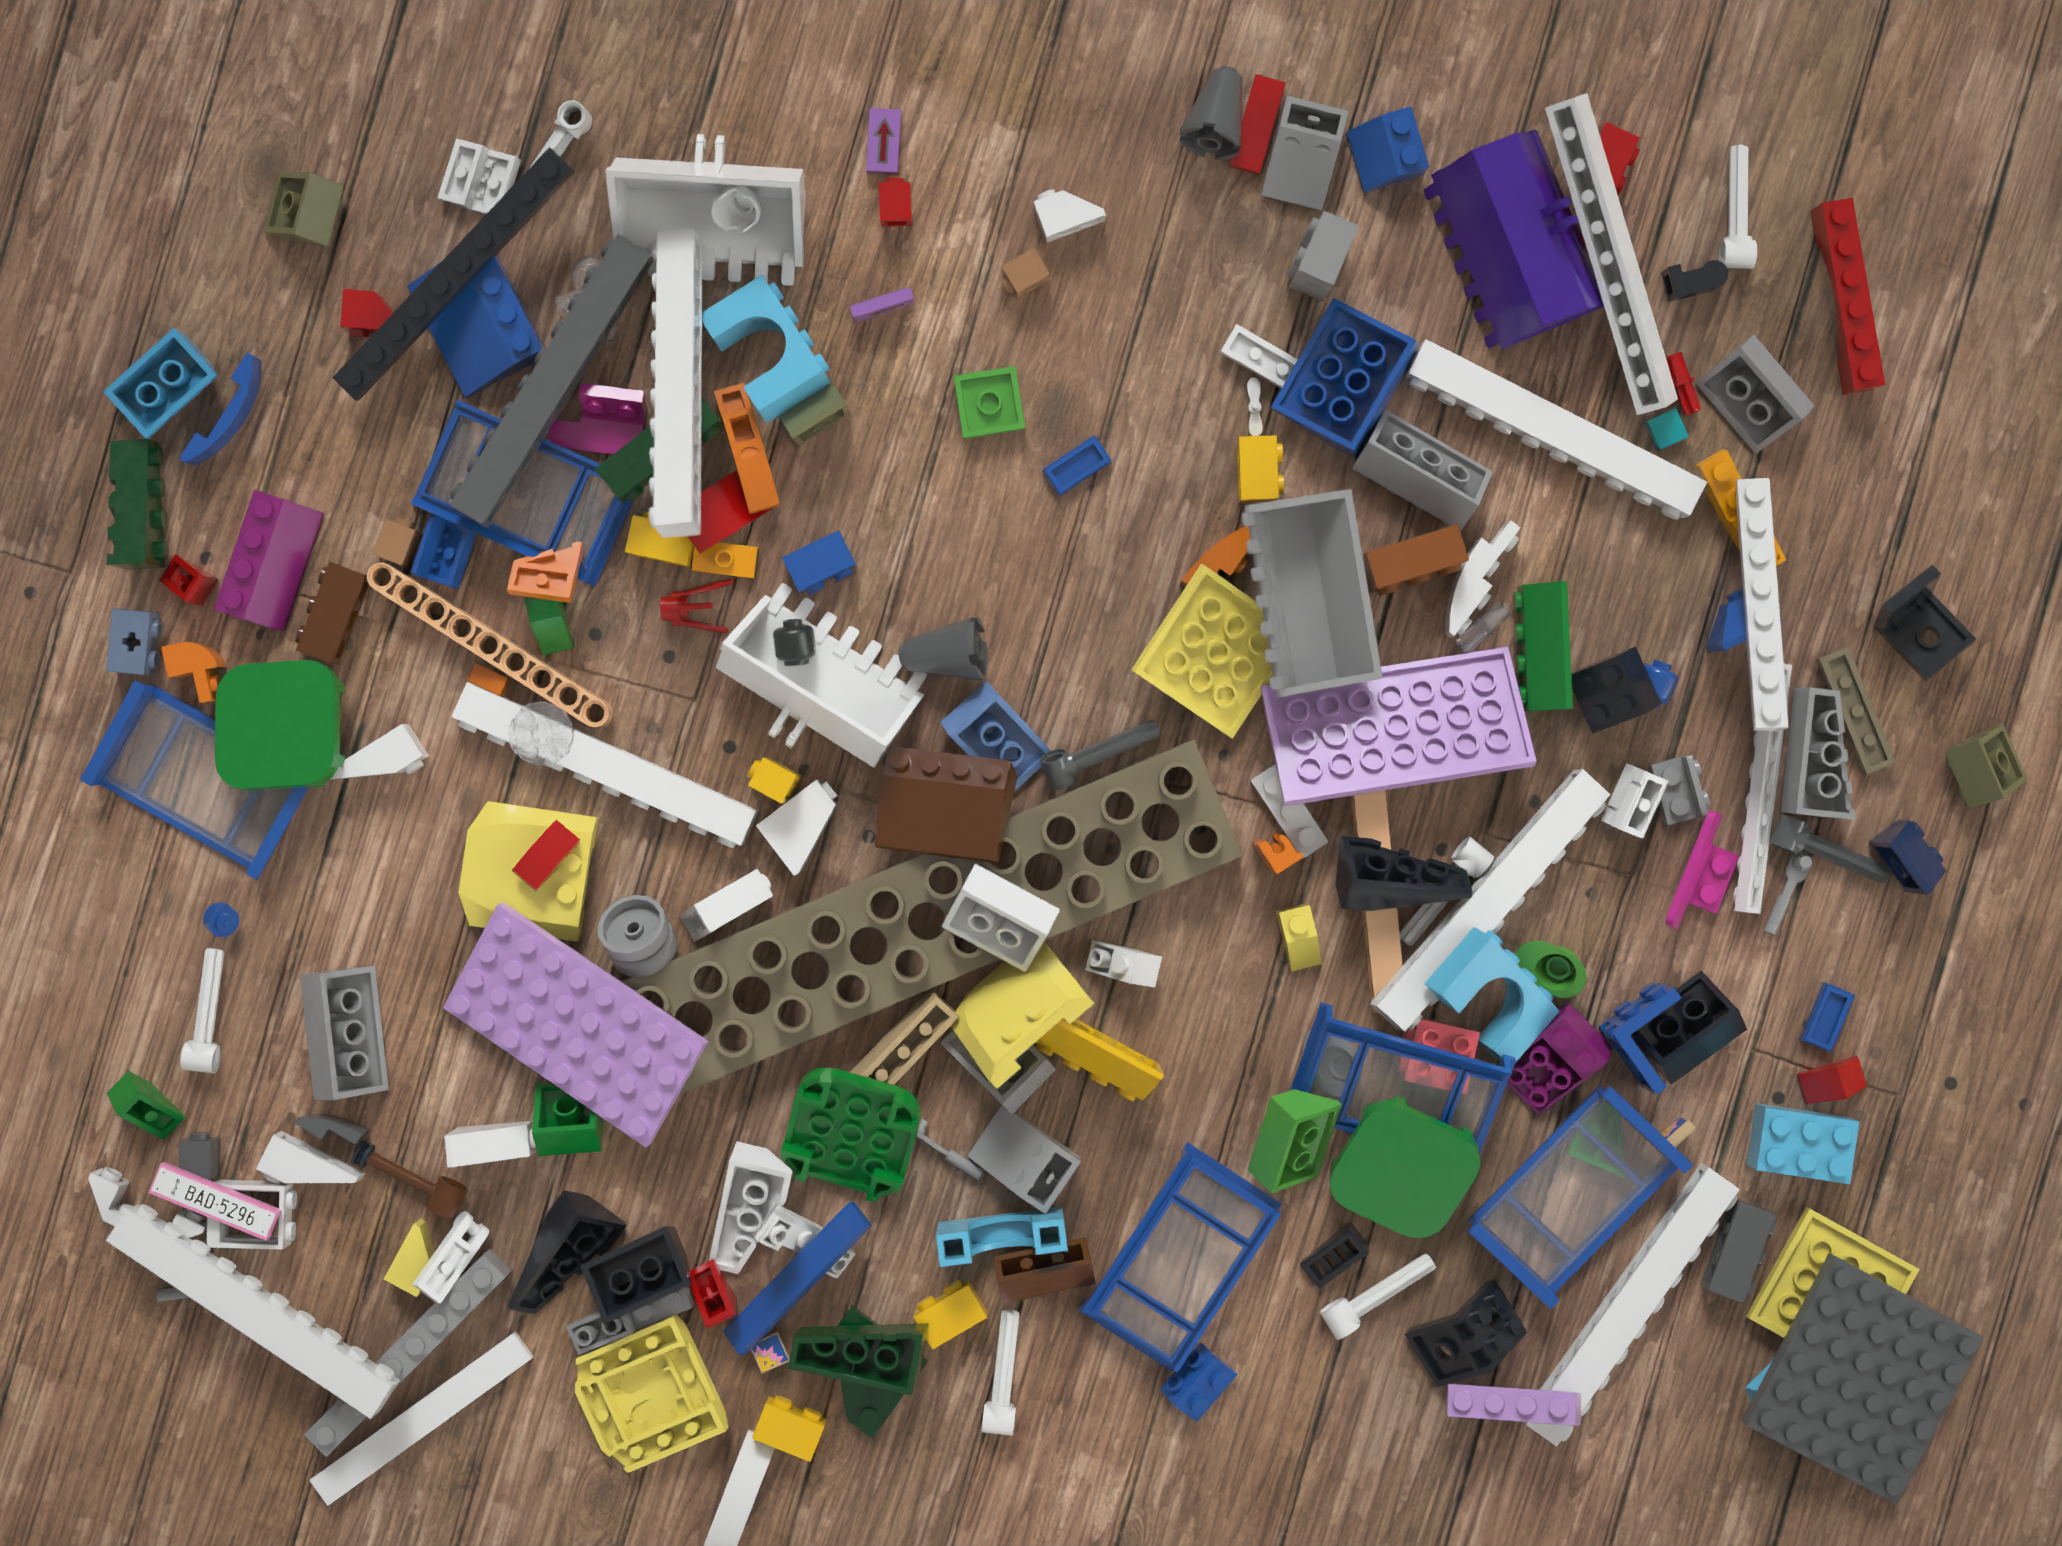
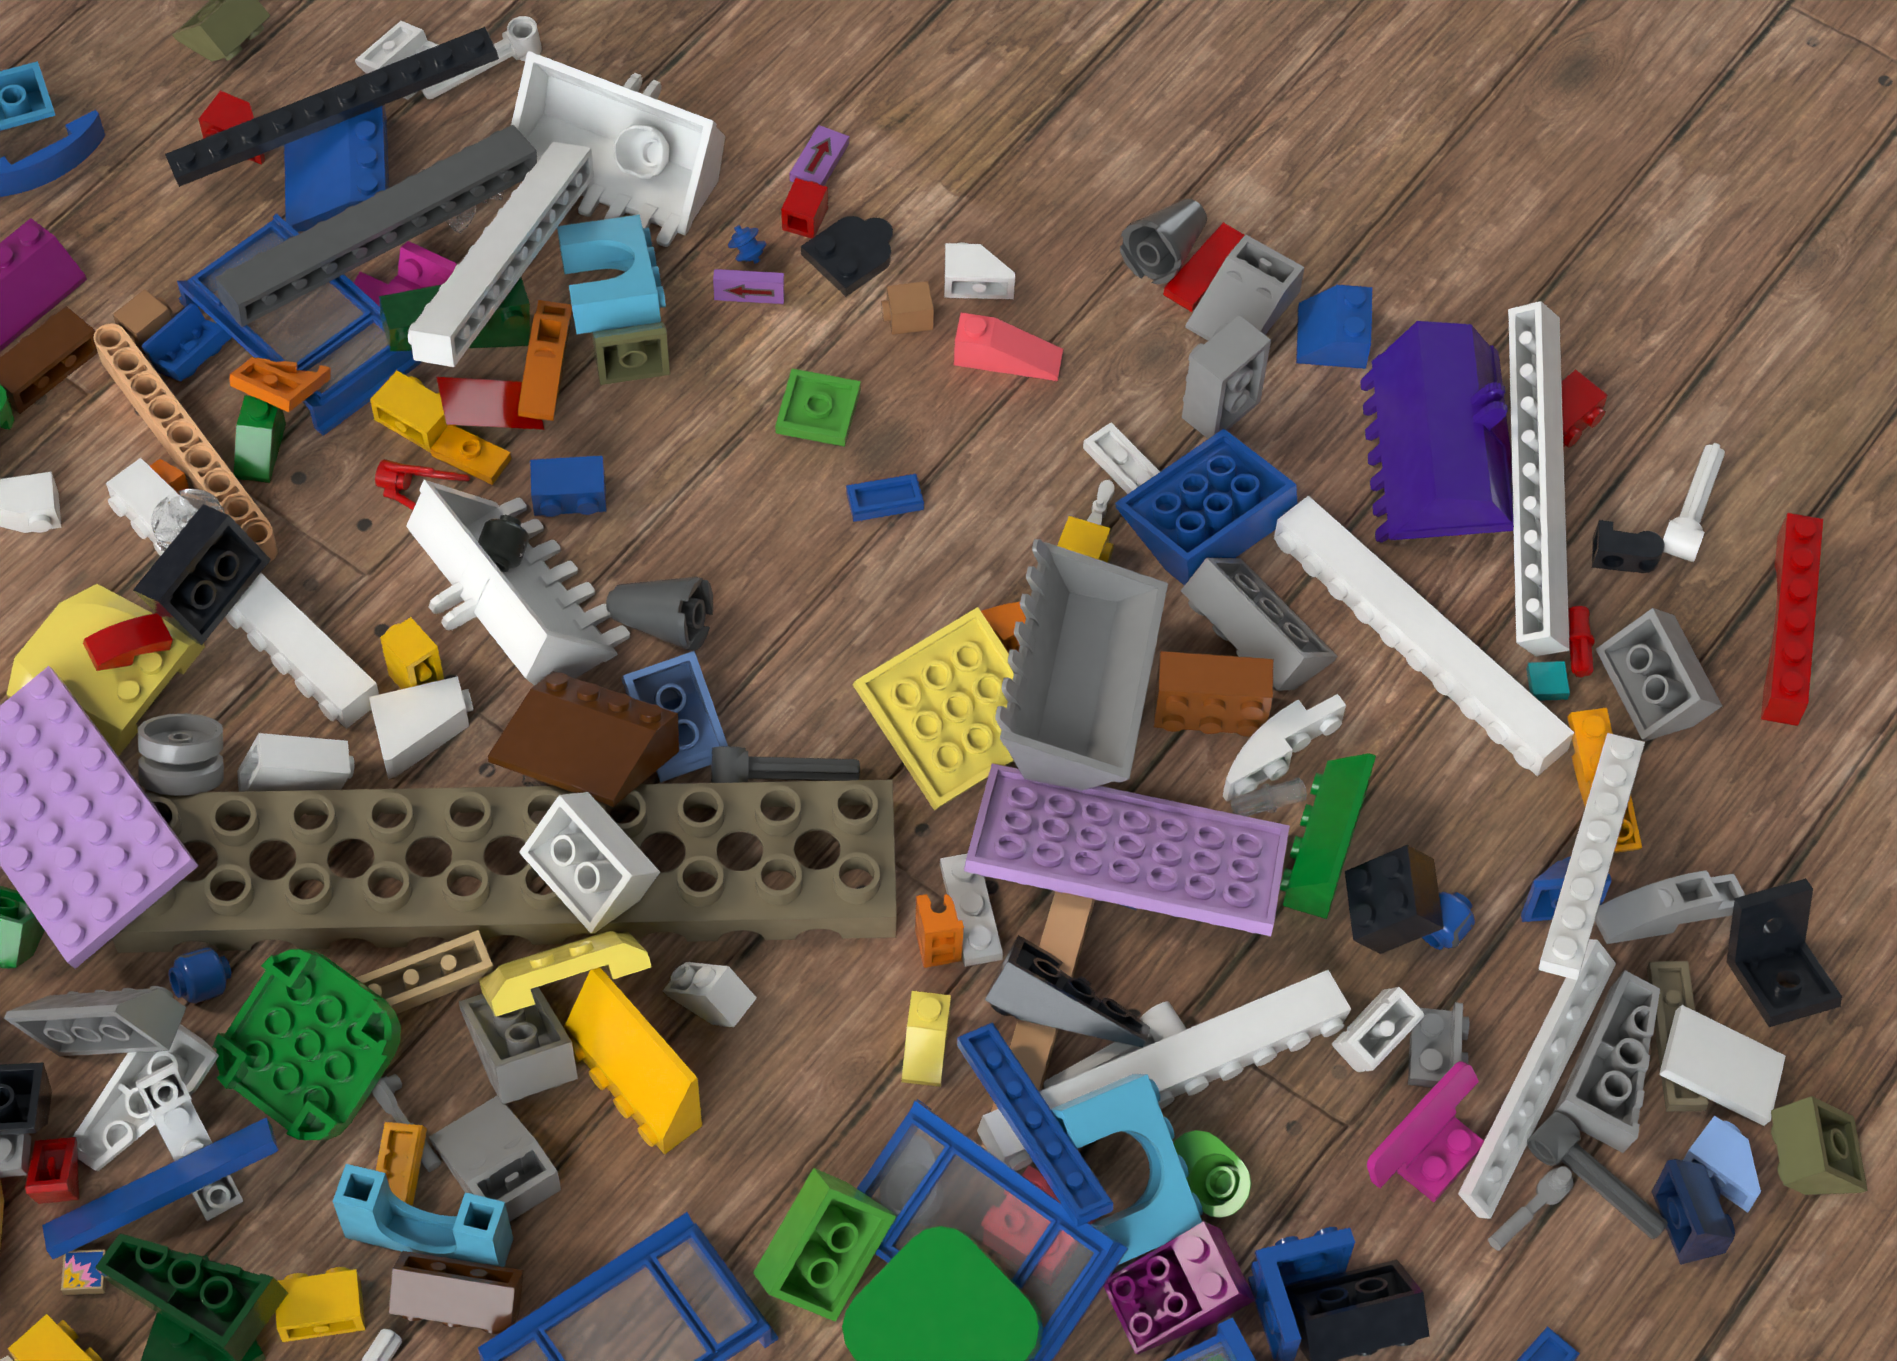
camera: 20 degrees right, 30 degrees down
none -> light grey slope [4,986,186,1056]
none -> black slope [133,504,271,645]
none -> blue head [169,947,231,1003]
none -> light orange plate [376,1122,427,1206]
none -> blue wheel [728,225,766,264]
none -> black plate [801,216,893,297]
none -> coral slope [954,312,1063,381]
none -> blue tile [957,1022,1114,1227]
none -> light grey slope [1595,870,1745,944]
none -> white tile [1659,1005,1786,1126]
none -> light blue slope [1683,1115,1761,1213]

